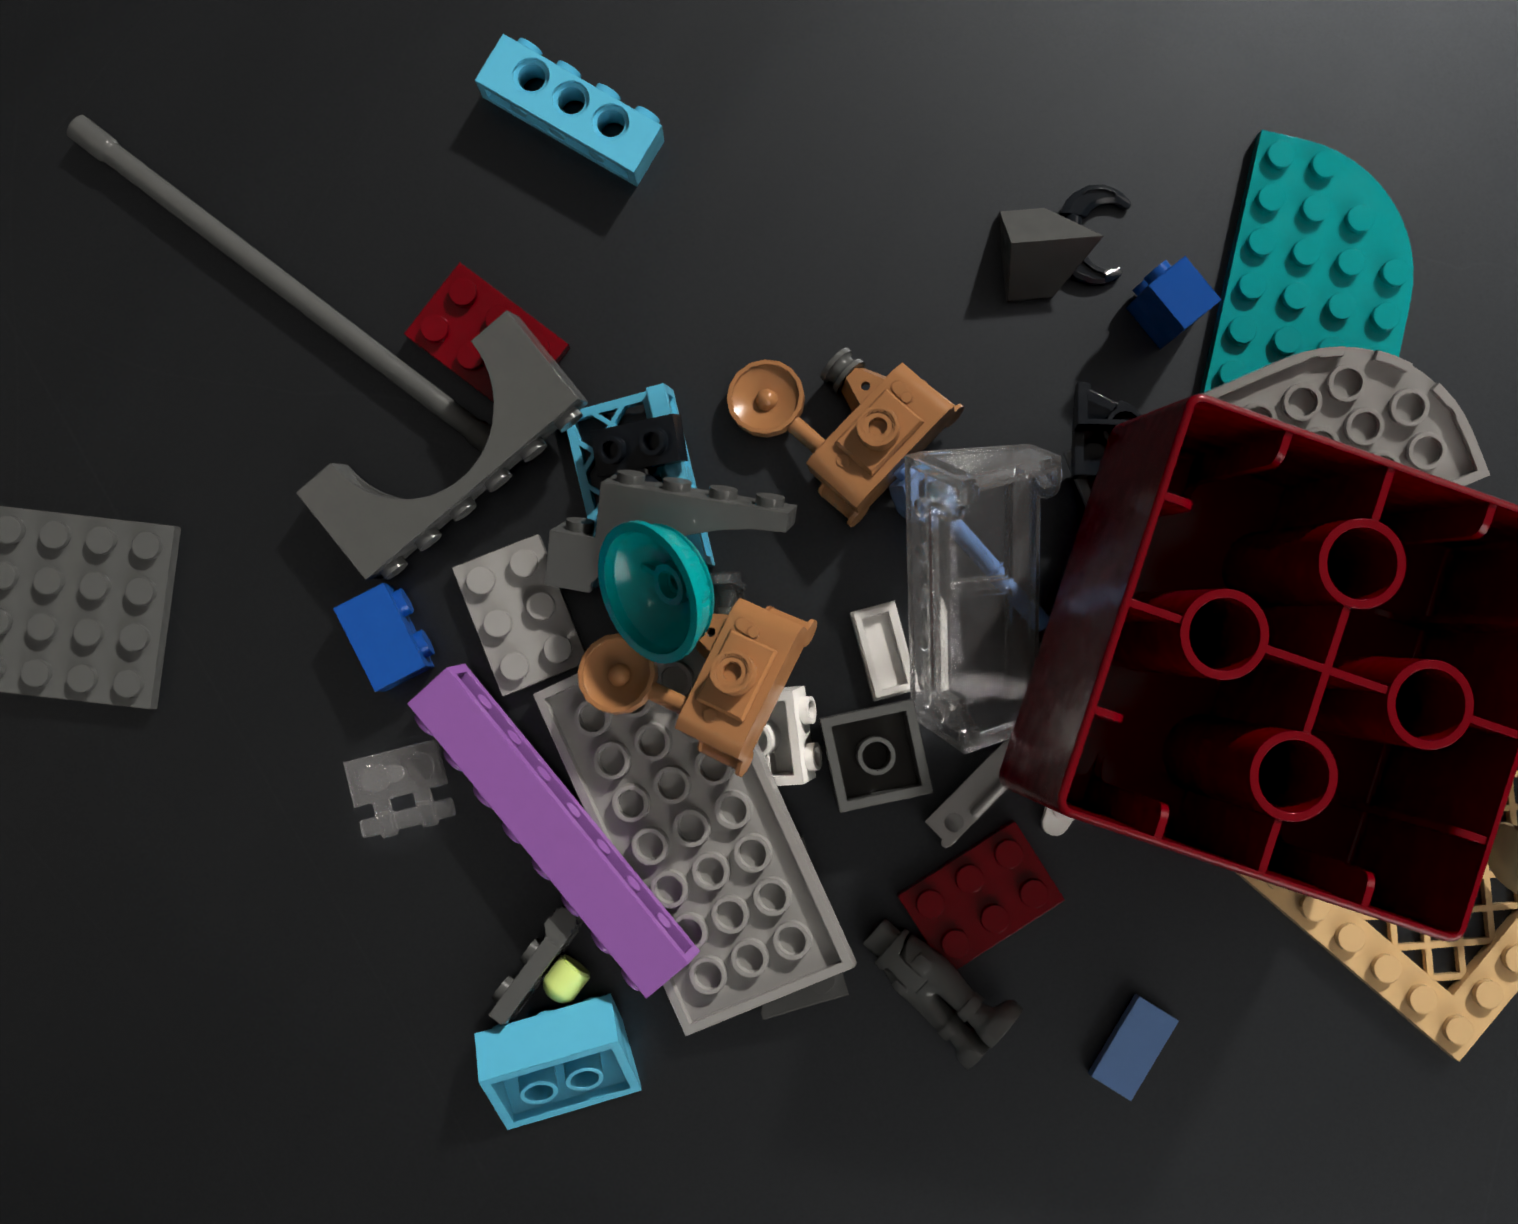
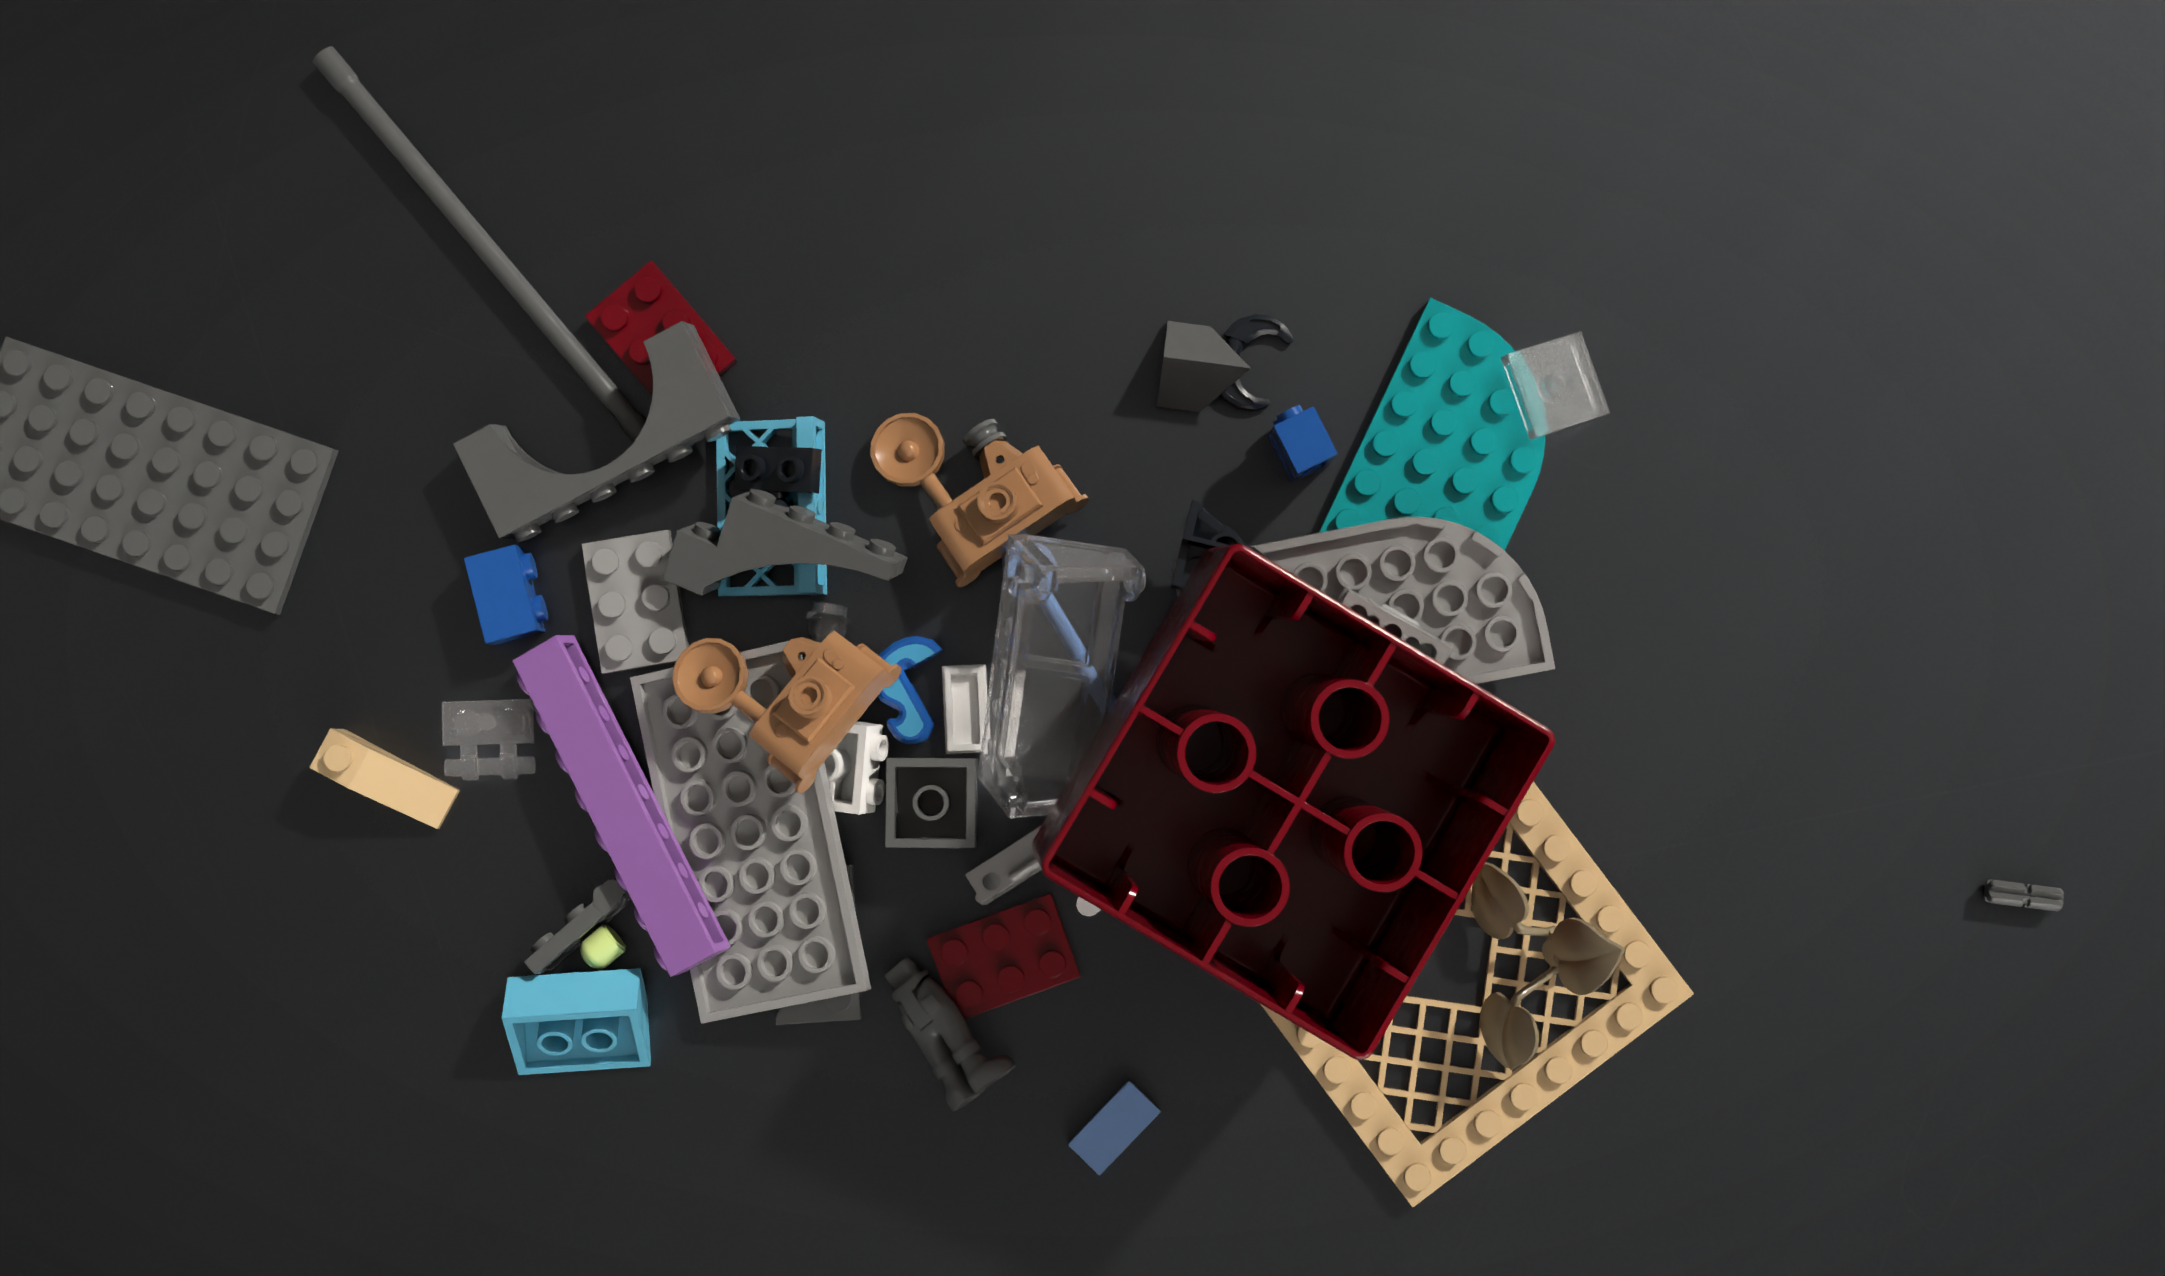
camera: 20 degrees right, 0 degrees up
medium azure brick [475,34,664,187] -> none
teal hat [598,520,715,664] -> none
none -> tan slope [309,728,460,829]
none -> animal [878,636,944,744]
none -> clear plate [1501,331,1610,440]

